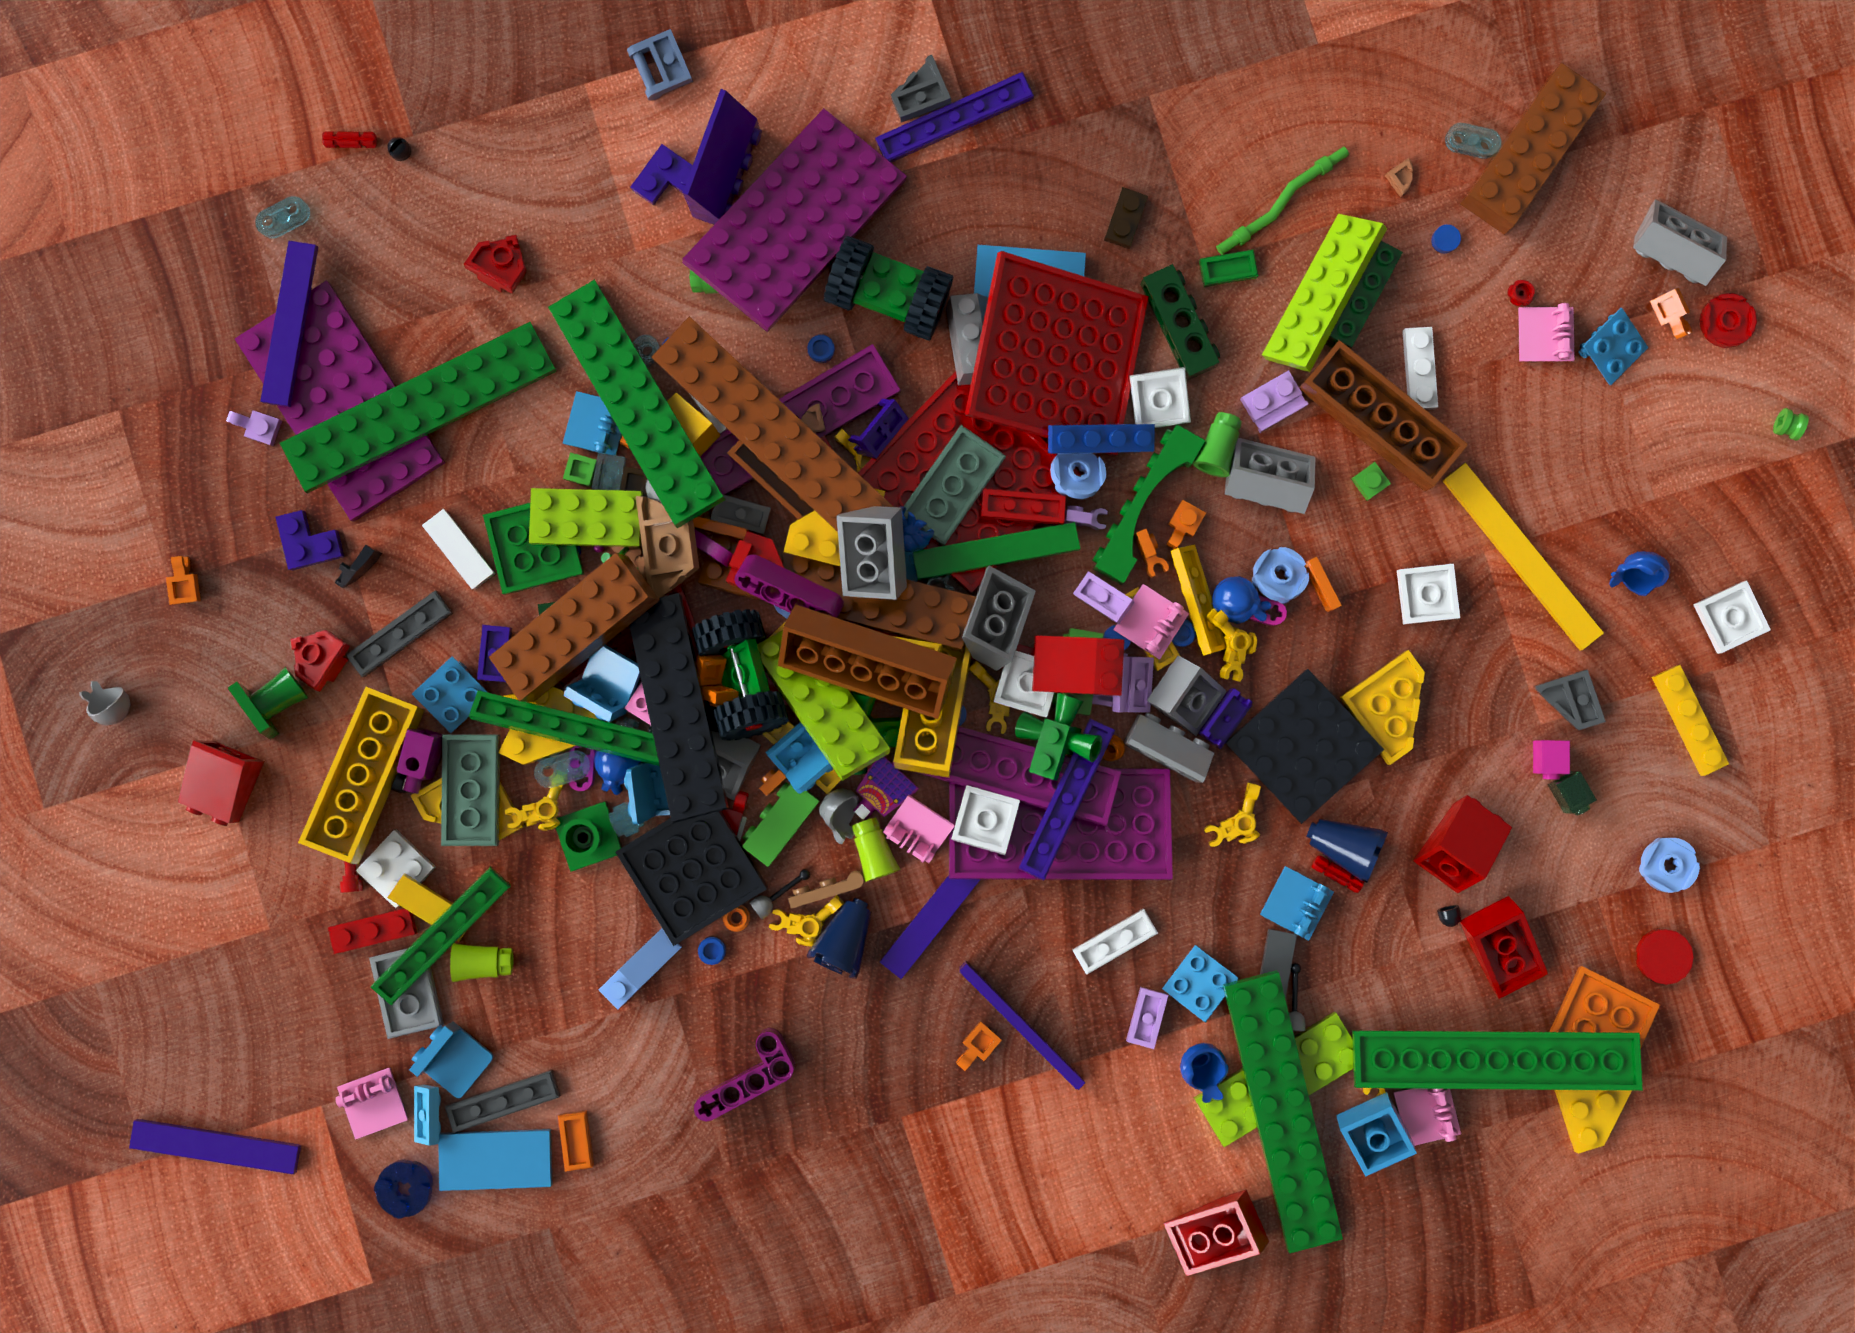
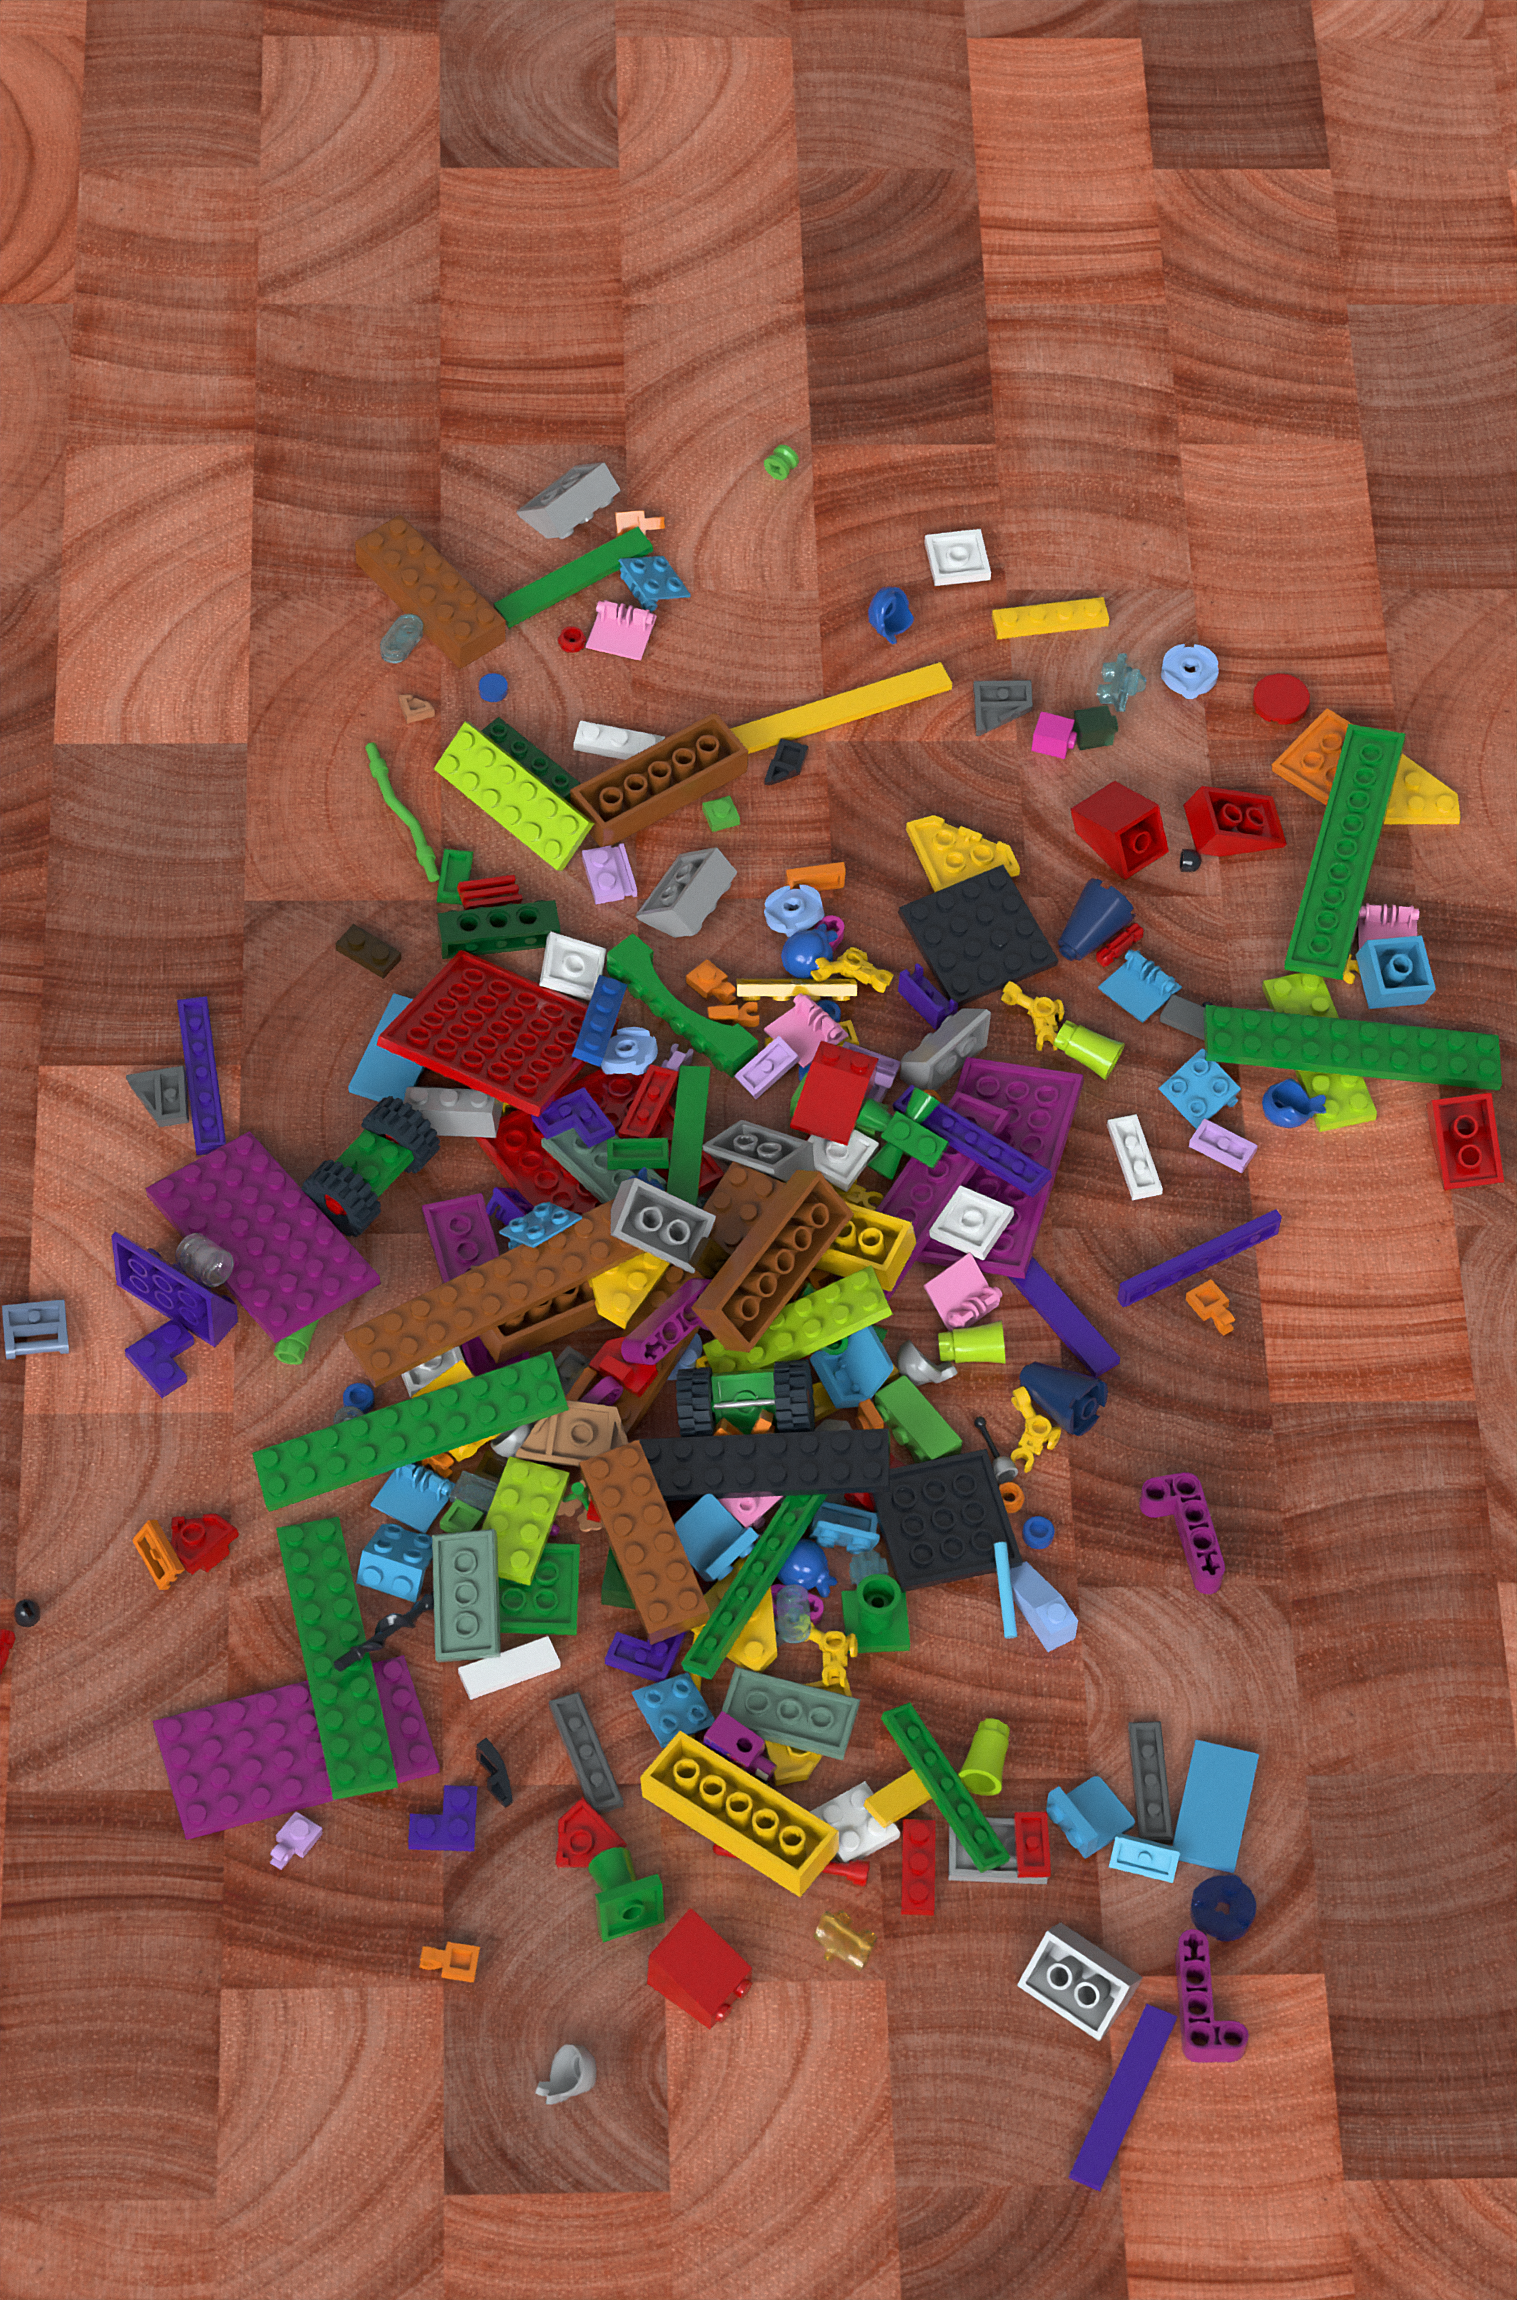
camera: 75 degrees left, 30 degrees down
clear light blue plate [255,196,310,239] -> none
dark purple tile [260,241,319,407] -> none
bright pink hinge [336,1067,408,1140] -> none
orange tile [558,1110,594,1172] -> none
medium nougat plate [788,871,864,909] -> none
blue tile [807,335,835,363] -> none
torso [853,756,919,821] -> none
light grey slope [1147,656,1227,736] -> none
bright green plant [1193,412,1242,477] -> none
white plate [1397,564,1460,625] -> none
red tile [1699,293,1757,348] -> none
none -> orange tile [132,1520,185,1590]
none -> clear wheel [175,1233,234,1287]
none -> black piece [334,1591,434,1672]
none -> dark azure bracket [356,1524,433,1603]
none -> sand green tile [432,1529,501,1663]
none -> red tile [457,875,523,910]
none -> green tile [493,526,653,628]
none -> dark azure hinge [499,1202,583,1250]
none -> dark purple plate [531,1088,615,1148]
none -> green tile [607,1138,669,1170]
none -> dark brown plate [688,1237,731,1279]
none -> black slope [764,739,809,786]
none -> clear yellow hips [813,1910,877,1972]
none -> medium azure bar [994,1542,1017,1638]
none -> red plate [1013,1812,1051,1878]
none -> light grey slope [1017,1922,1143,2041]
none -> lime plant [1053,1020,1125,1080]
none -> clear light blue hips [1097,653,1147,712]
none -> magenta beam [1175,1929,1249,2063]

